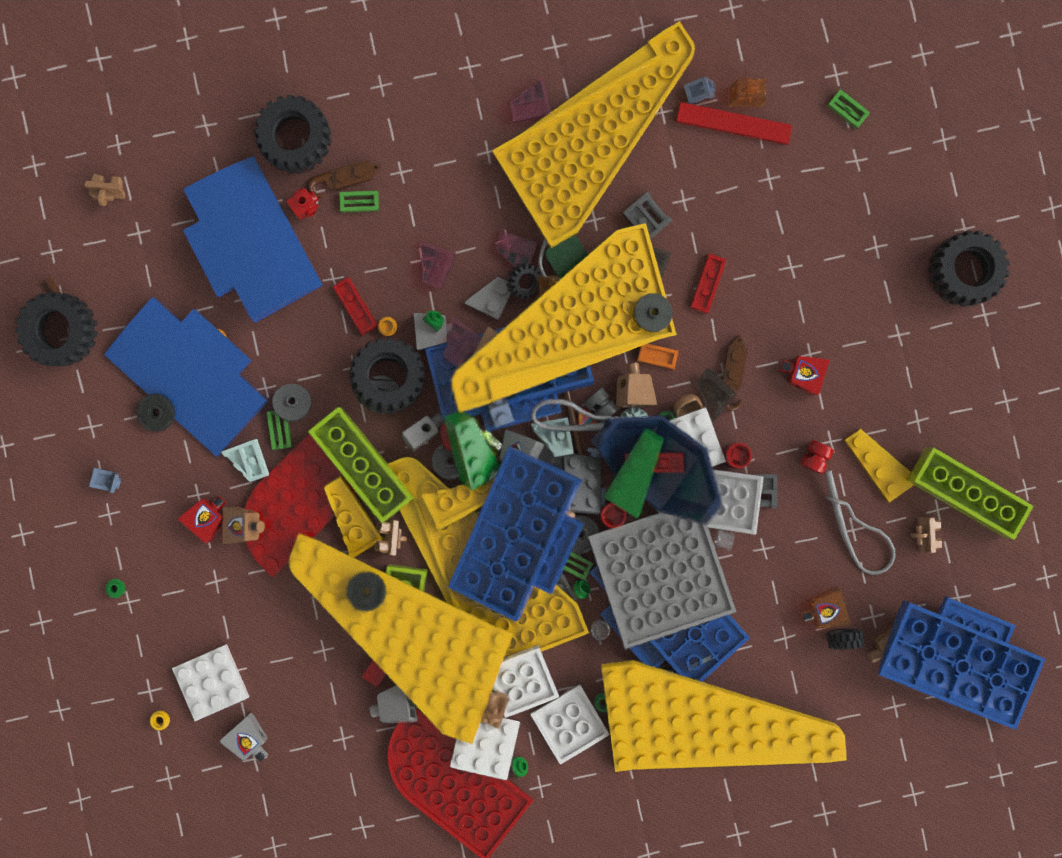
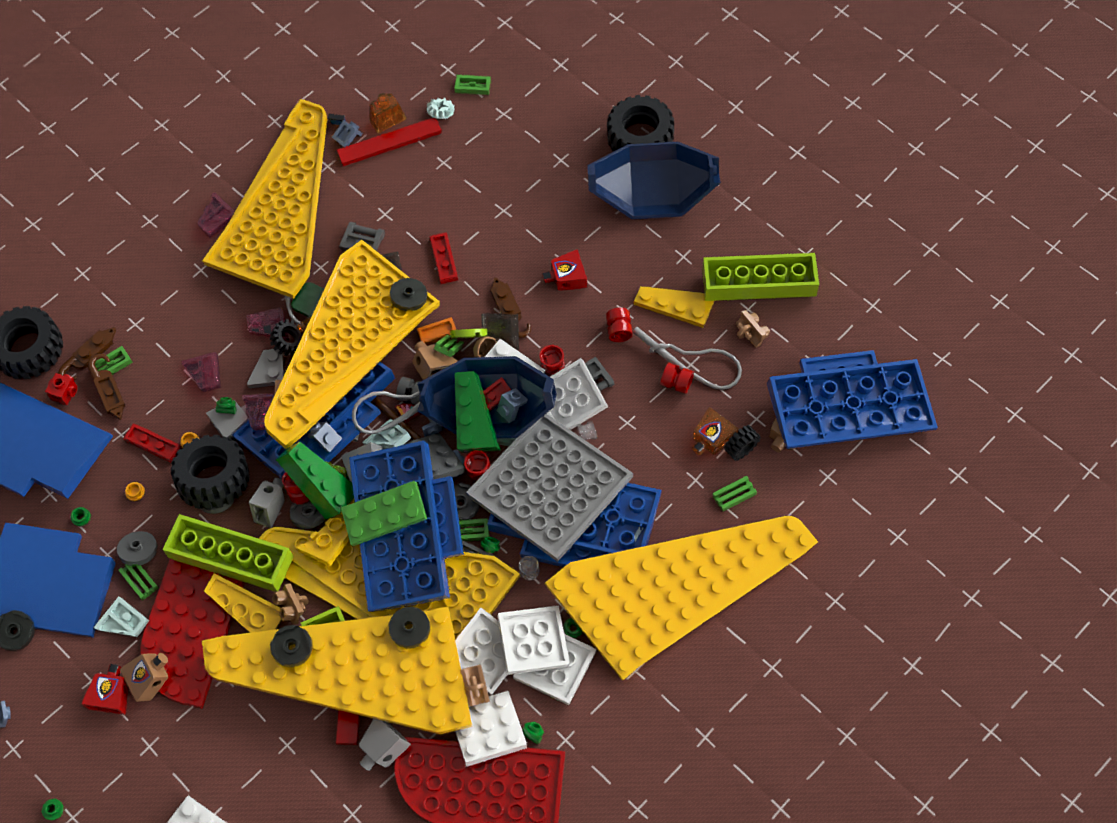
camera: 25 degrees left, 25 degrees down
none -> green plate [71,507,91,527]
none -> reddish brown plate [88,354,126,420]
none -> light orange plate [125,482,145,501]
none -> black piece [327,114,345,125]
none -> bright green plate [341,481,427,546]
none -> pearl dark grey plate [389,607,430,649]
none -> light aqua gear [427,98,454,119]
none -> bright green tile [434,334,464,357]
none -> lime tile [450,329,487,339]
none -> sand blue bracket [497,388,528,423]
none -> white plate [498,606,570,675]
none -> dark blue panel [587,142,721,219]
none -> red wheel [660,362,694,394]
none -> bright green tile [713,476,757,512]

